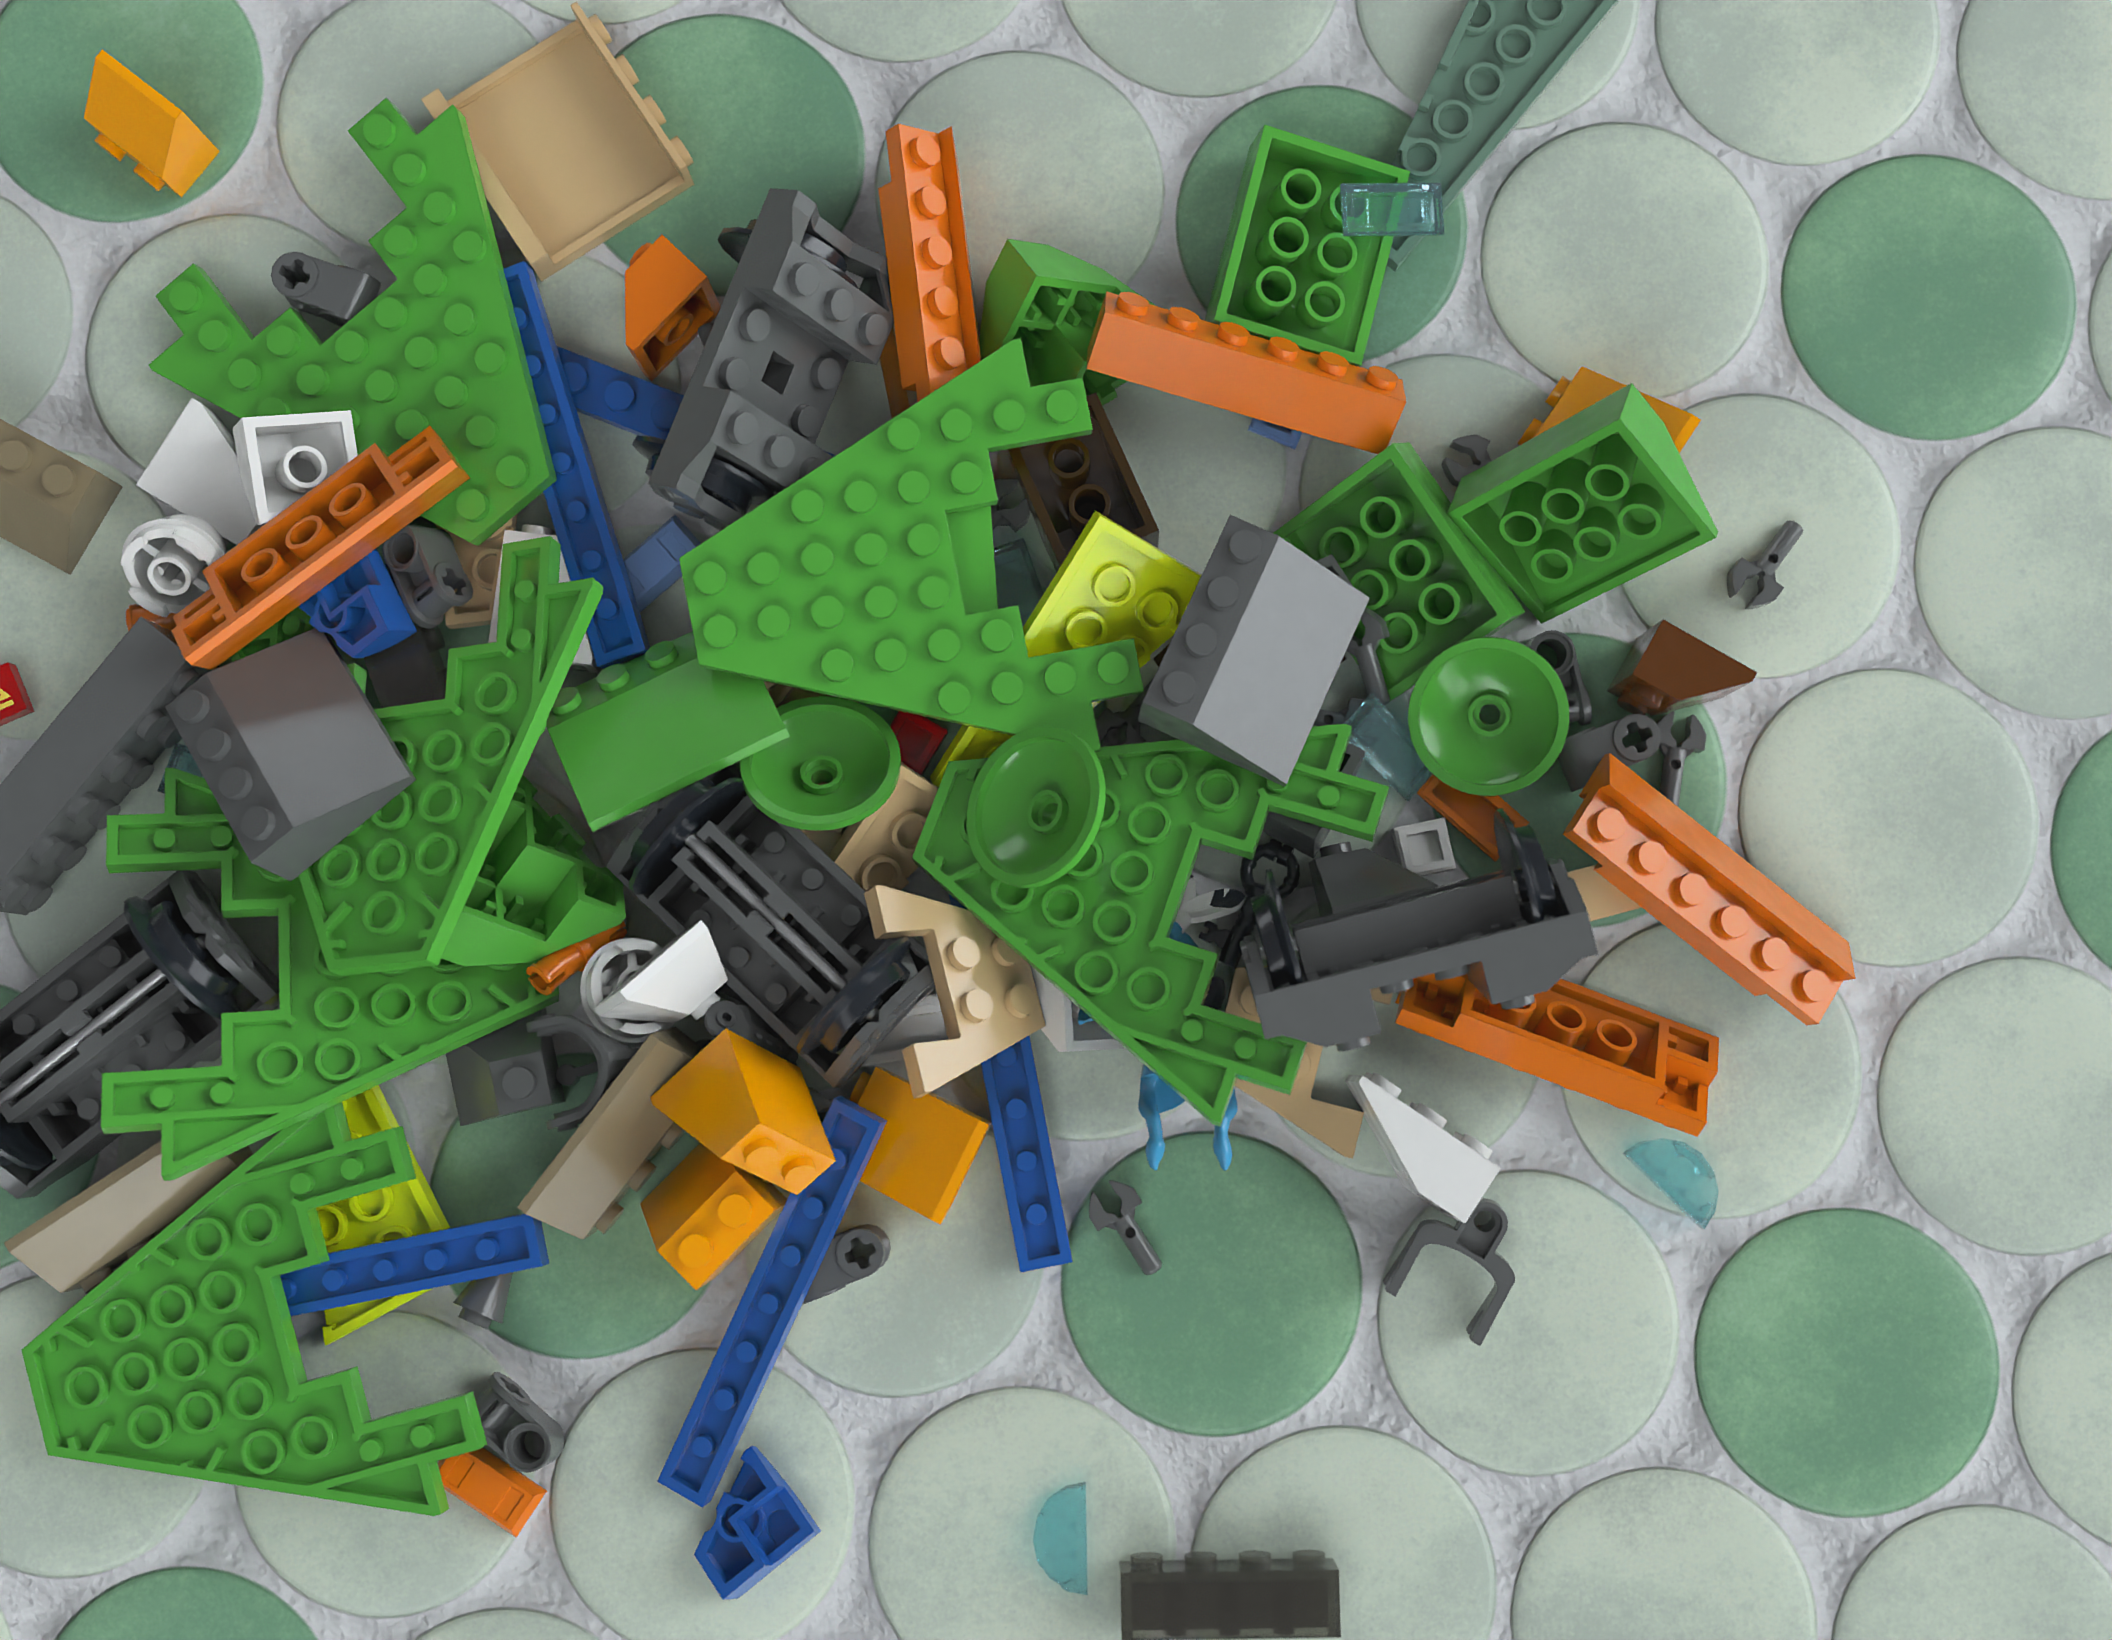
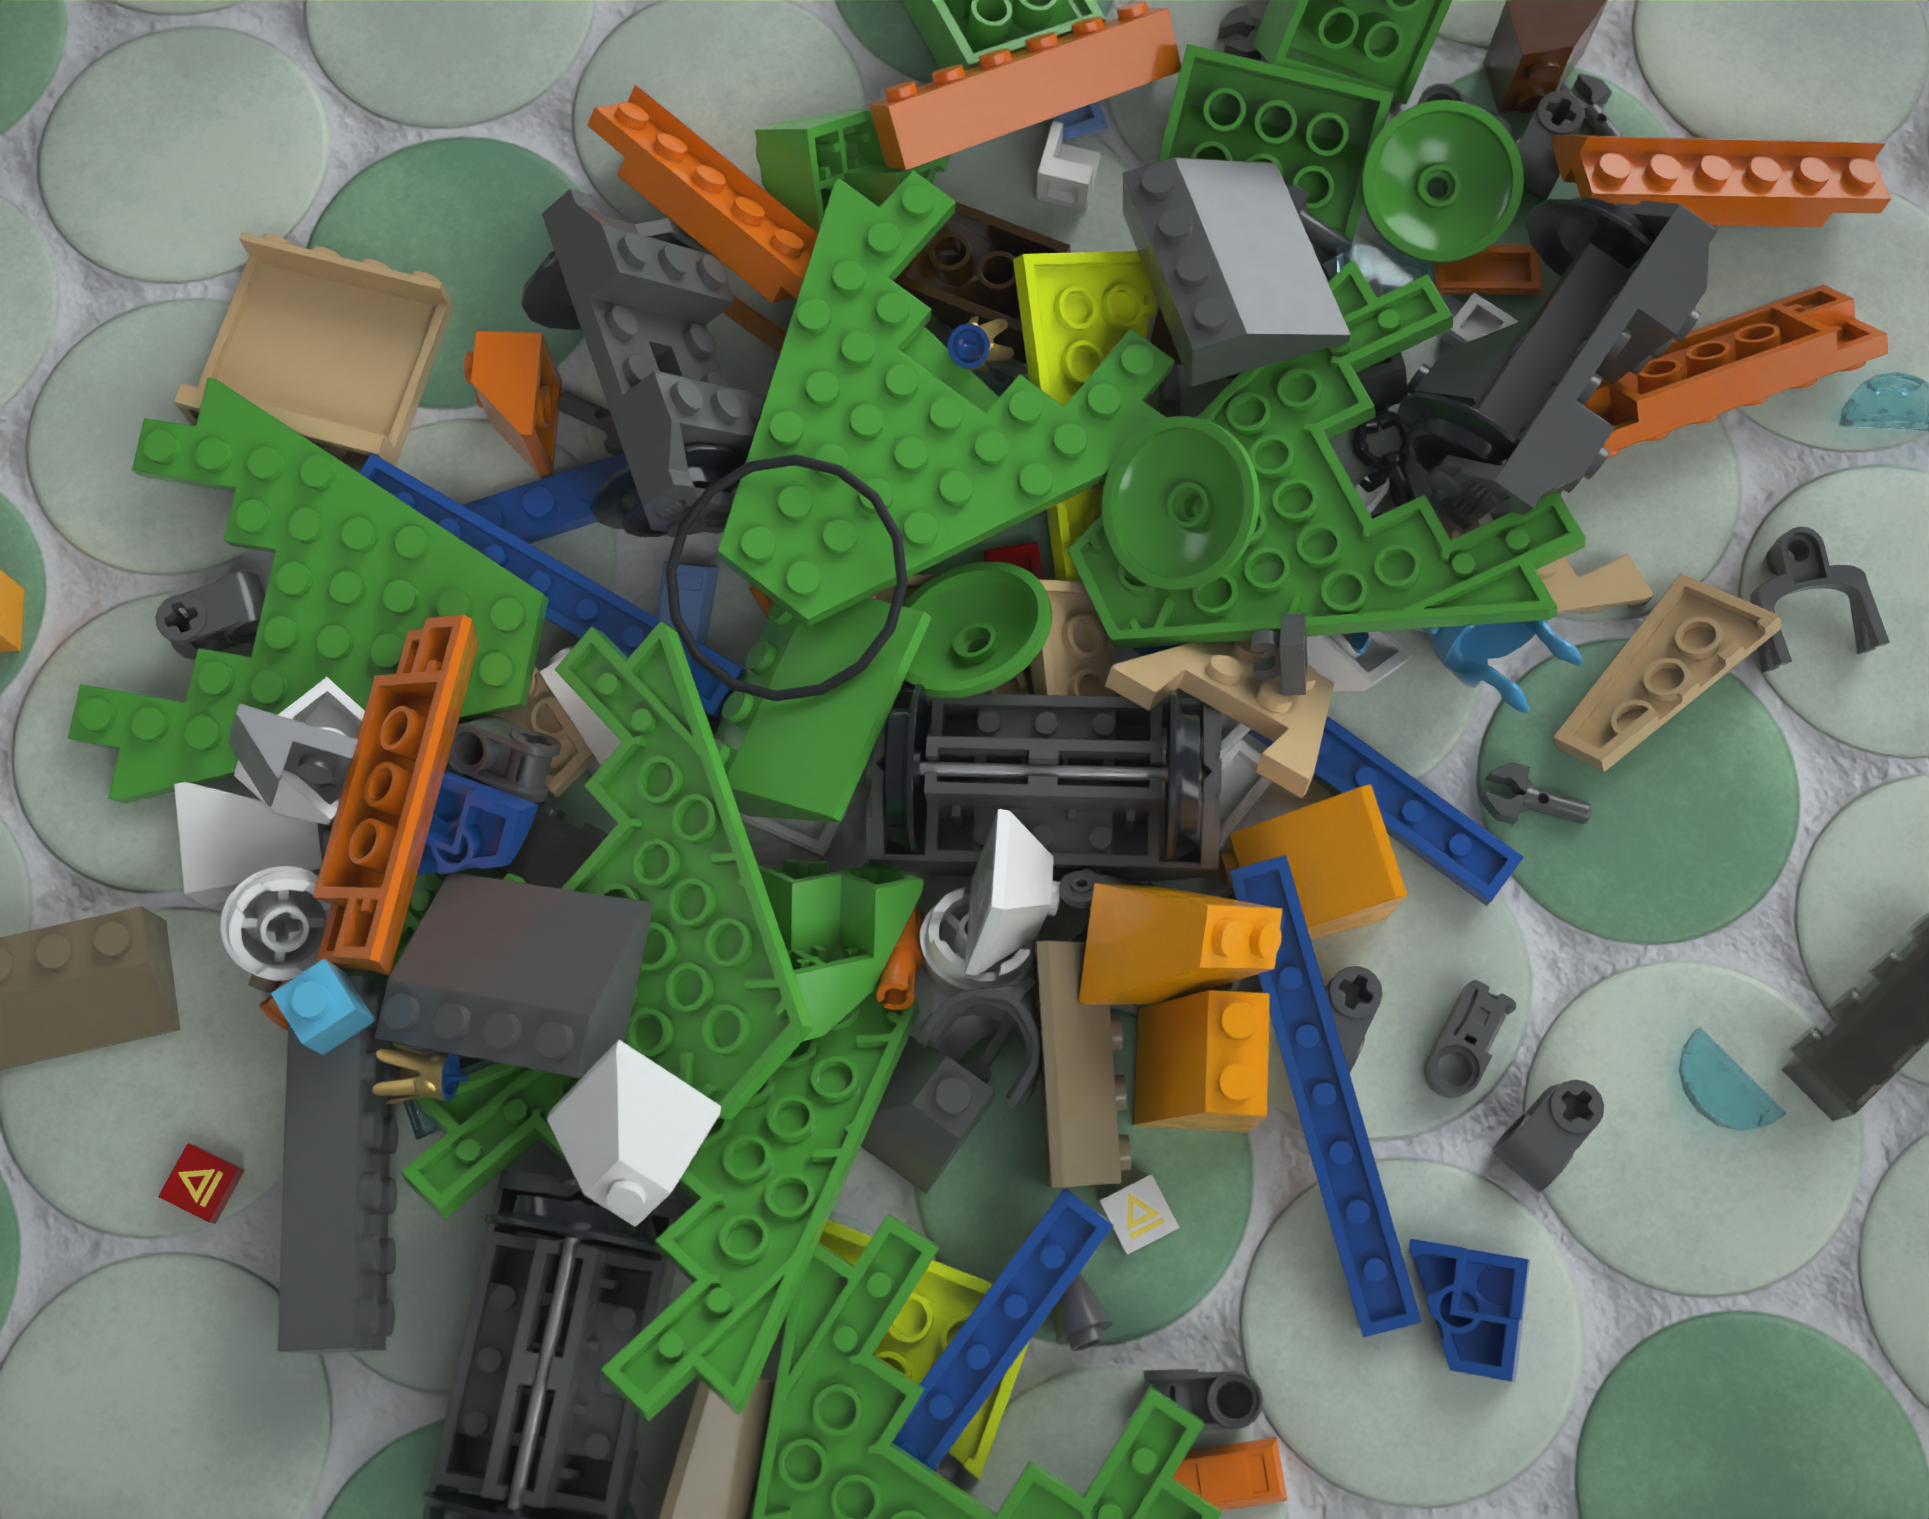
camera: 40 degrees left, 10 degrees down
white slope [1345,1072,1501,1223] -> none
none -> dark grey slope [228,703,358,807]
none -> medium azure brick [271,959,375,1055]
none -> pearl gold piece [372,1042,469,1105]
none -> white slope [547,1040,721,1227]
none -> black piece [666,454,908,701]
none -> blue piece [948,316,1014,373]
none -> white panel [1036,121,1101,212]
none -> white tile [1099,1174,1180,1256]
none -> dark grey tile [1251,614,1308,695]
none -> dark grey piece [1424,980,1516,1098]
none -> dark grey piece [1492,1079,1604,1193]
none -> tan wing [1553,574,1782,772]

